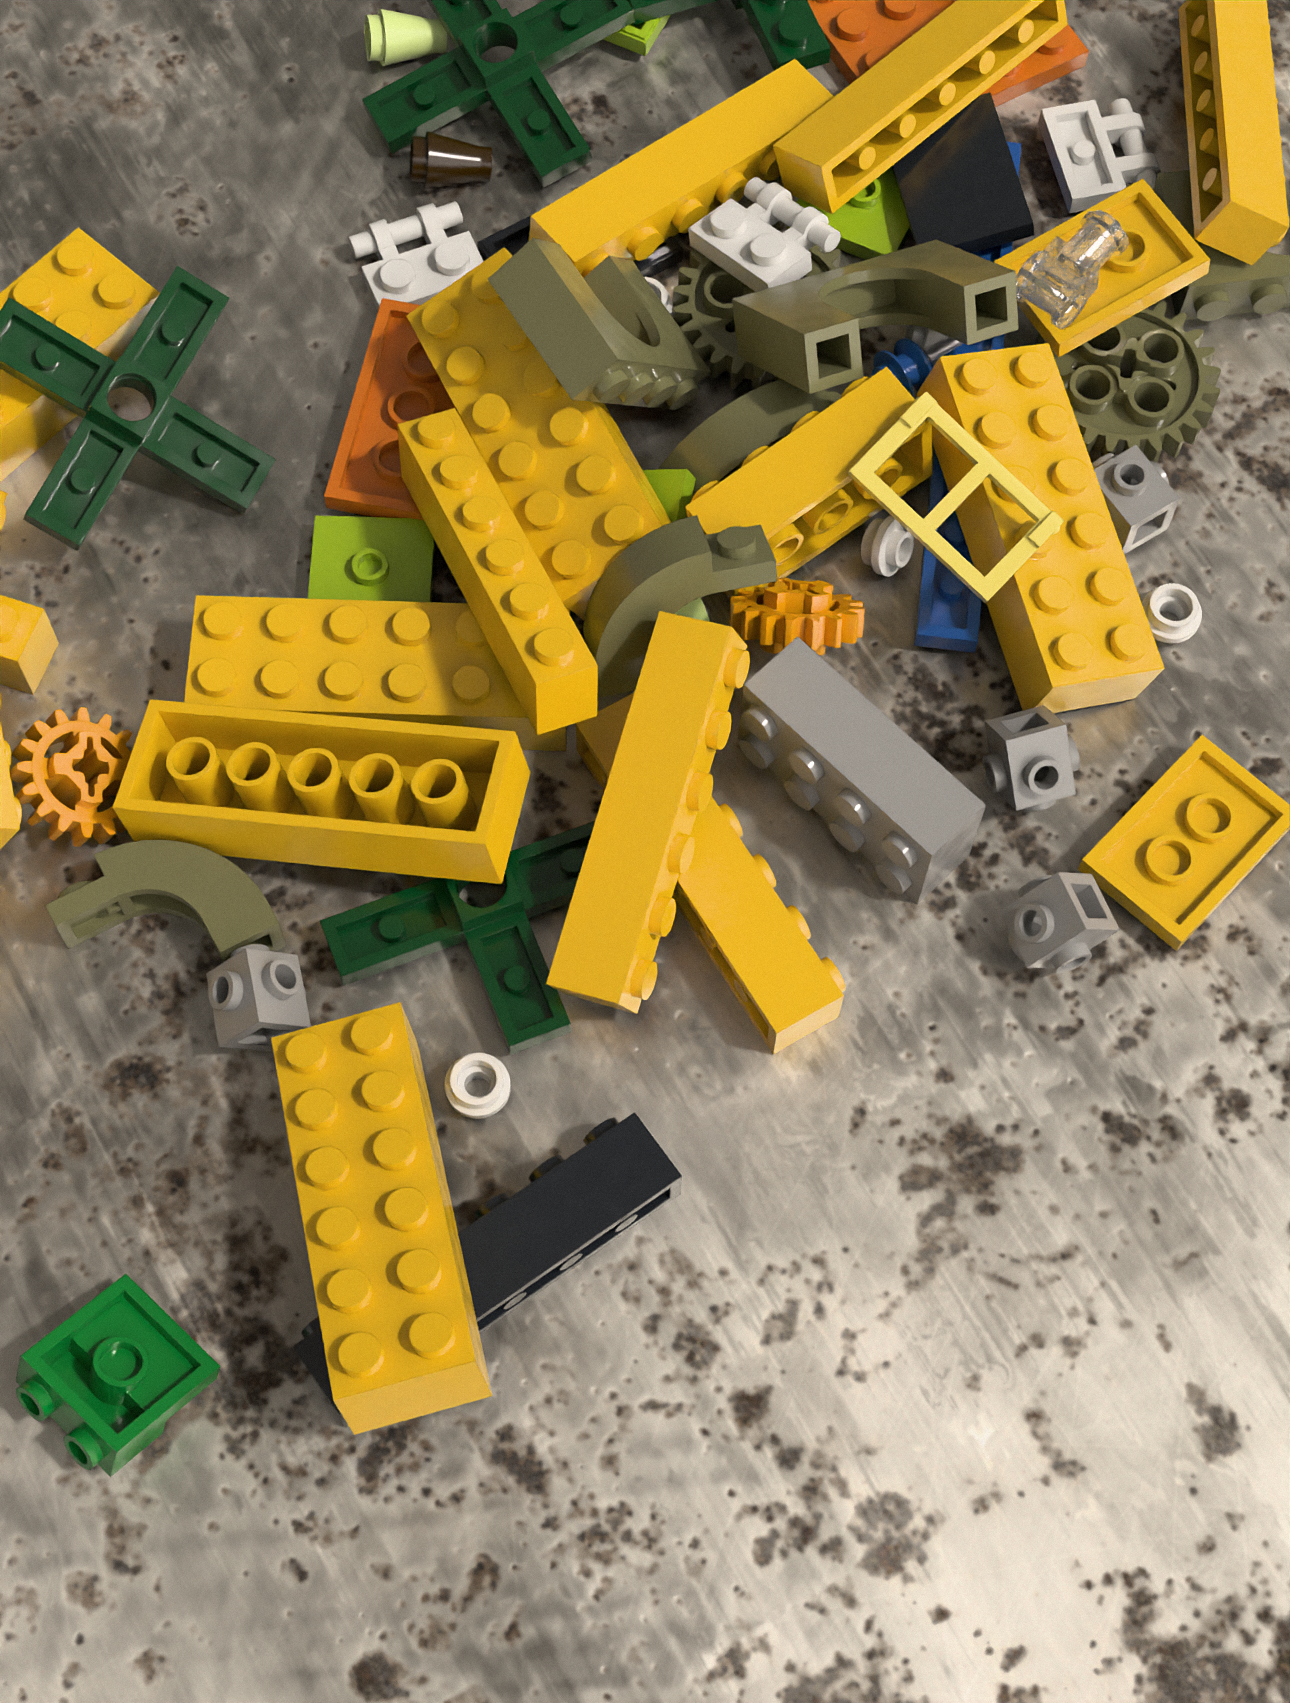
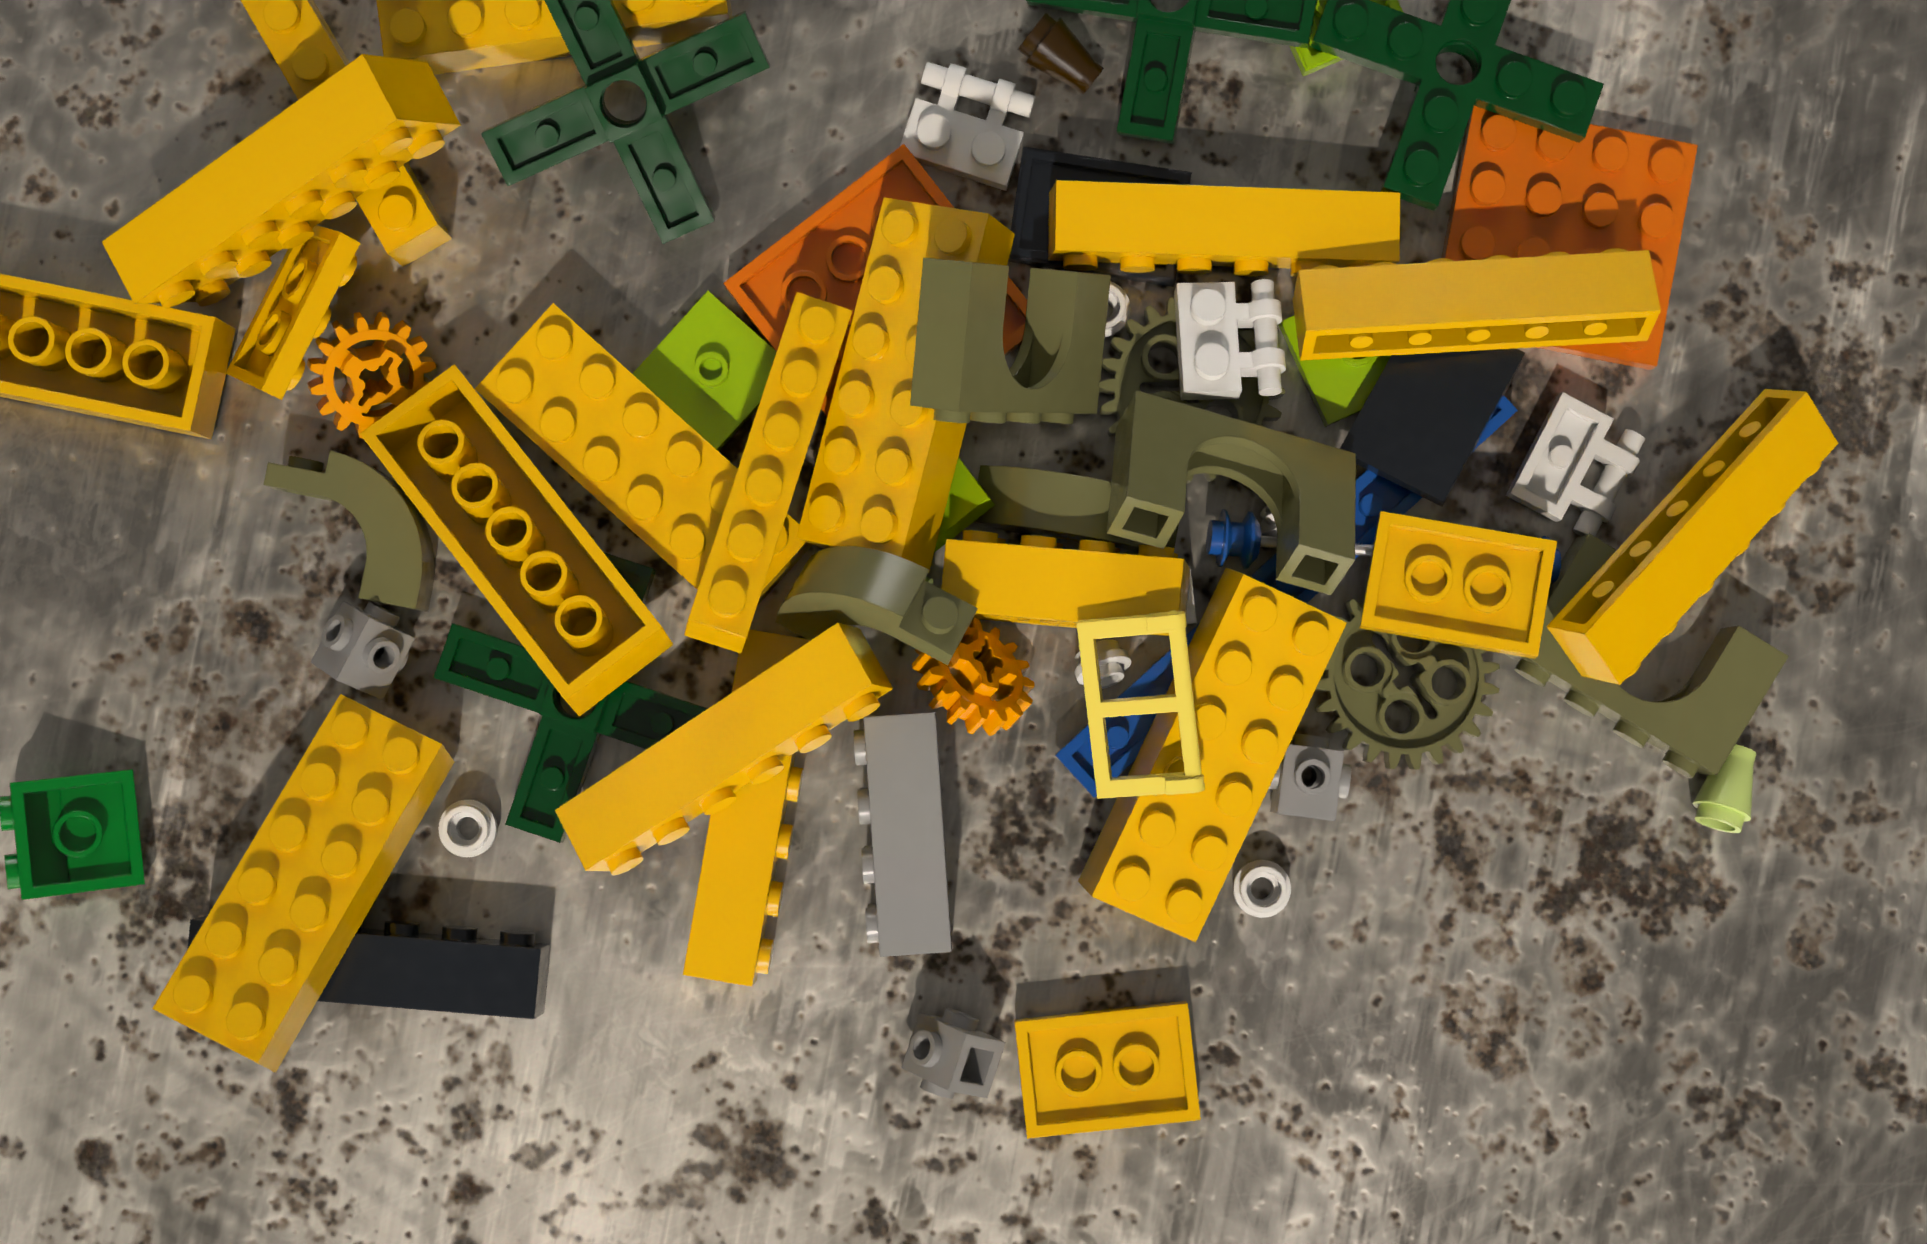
camera: 40 degrees right, 20 degrees up
light grey brick [983,705,1080,811] -> none
clear connector [1016,210,1129,329] -> none

